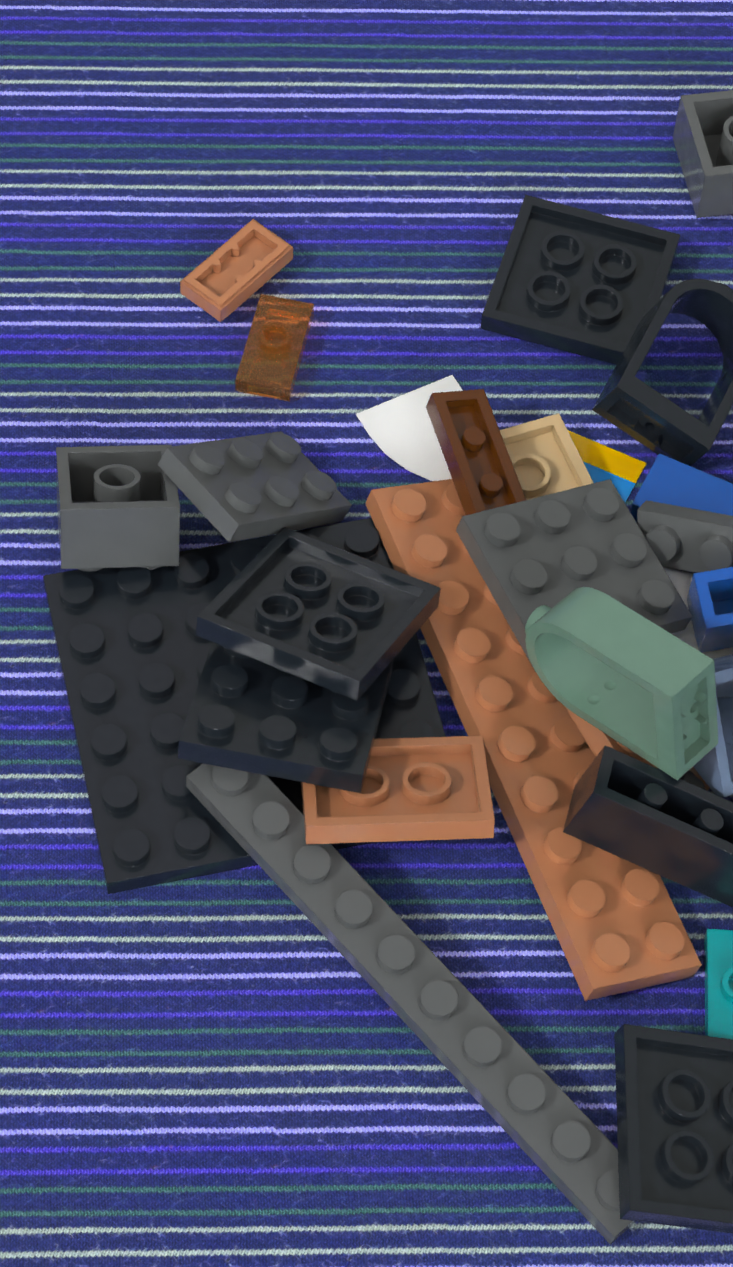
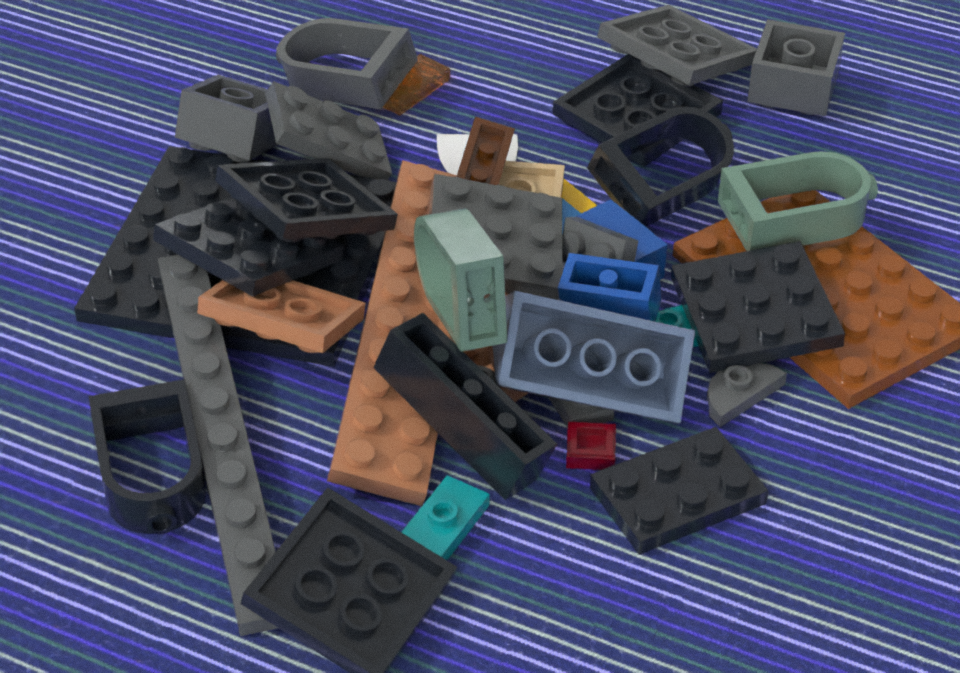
camera: 30 degrees right, 15 degrees down
nougat plate [180,219,293,322] -> none
none -> black window [88,379,206,534]
none -> dark grey window [276,18,418,110]
none -> dark grey plate [597,5,757,86]

